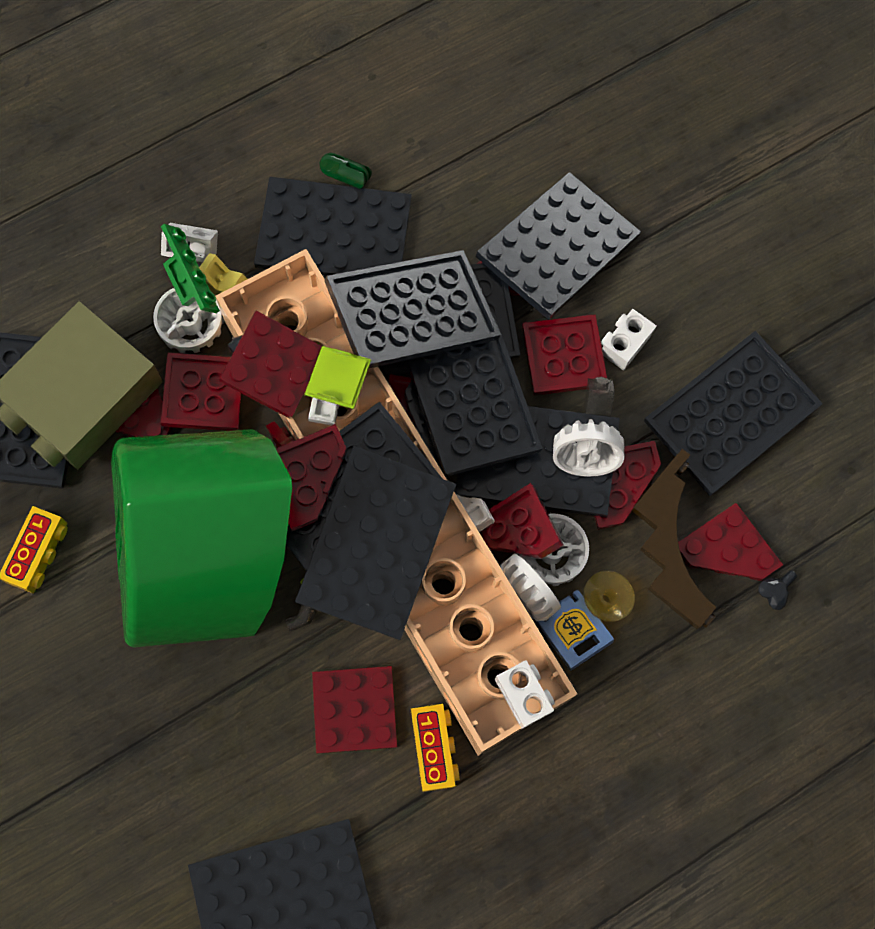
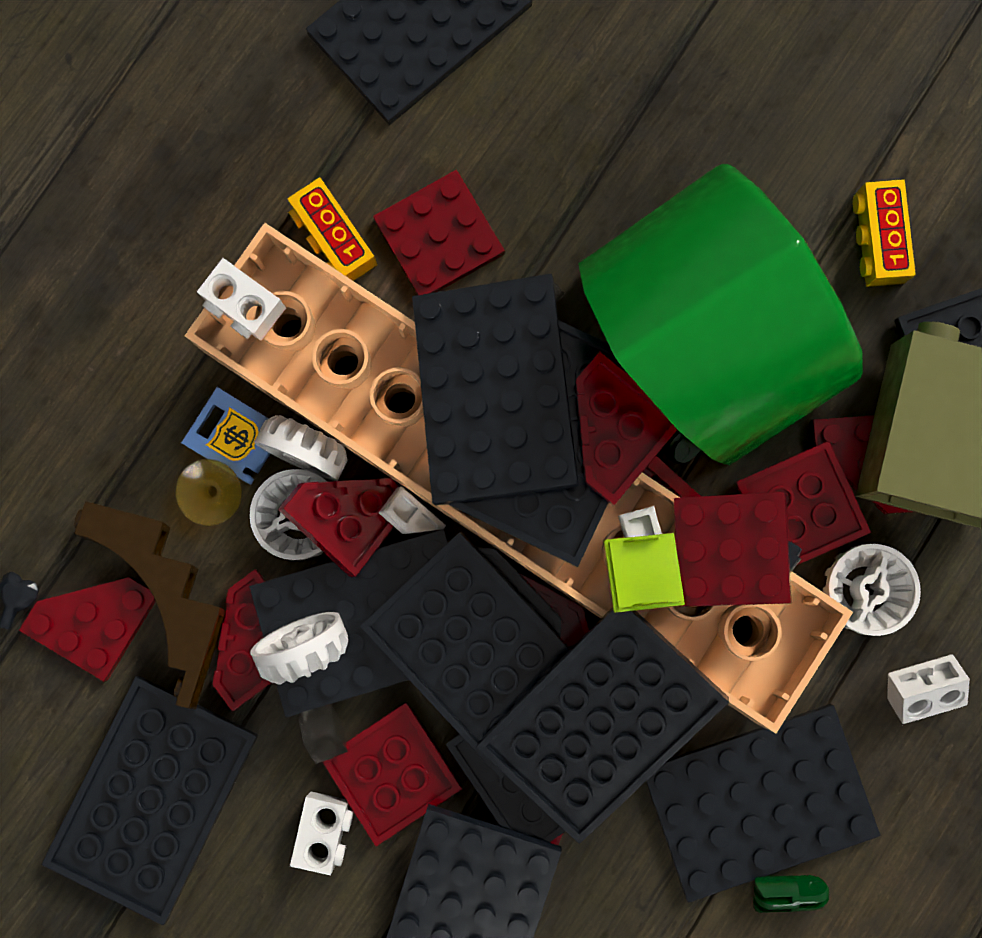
camera: 160 degrees right, 10 degrees up
green bracket [161,224,220,313] -> none
light yellow brick [199,253,247,296] -> none

